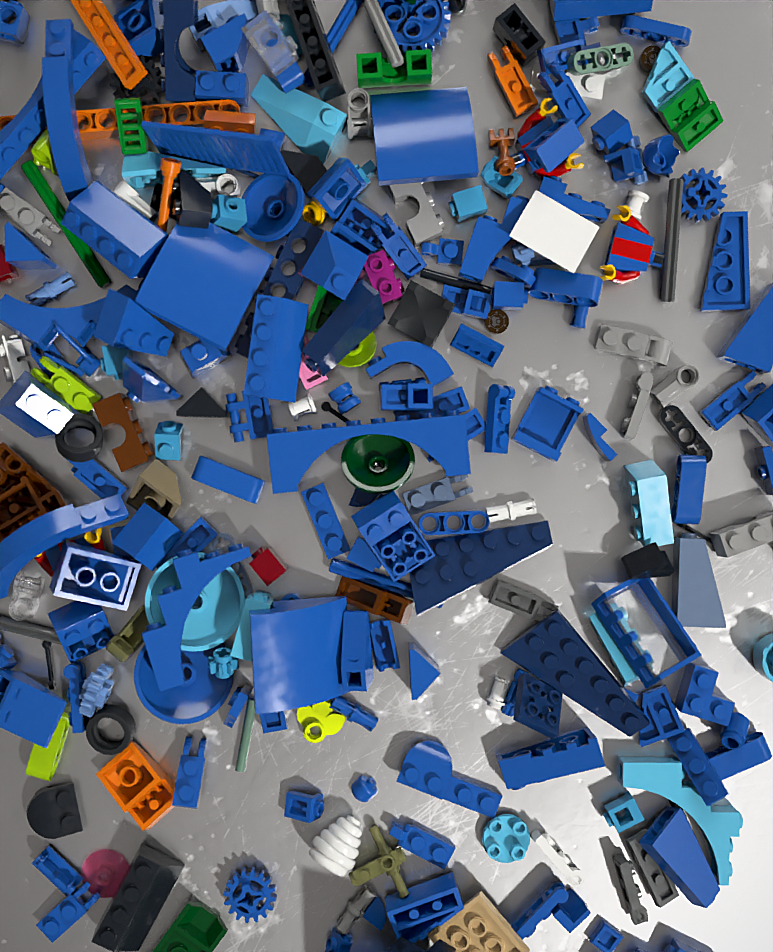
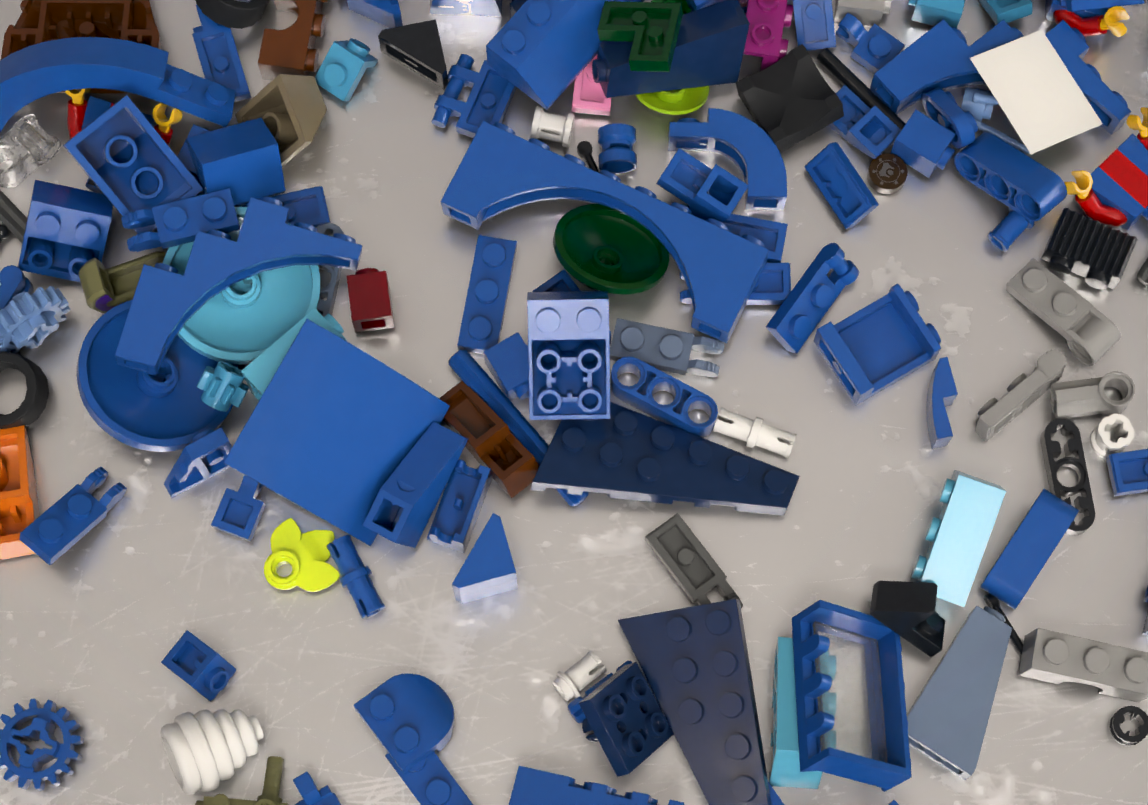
camera: 25 degrees right, 15 degrees down
blue beam [191,455,265,504] -> none
sand green bar [235,698,255,772] -> none
blue piece [351,775,378,802] -> none
none -> blue hinge [121,188,240,252]
none -> dark green plate [597,1,683,72]
none -> black brick [1041,208,1138,290]
none -> white bush [1090,414,1135,458]

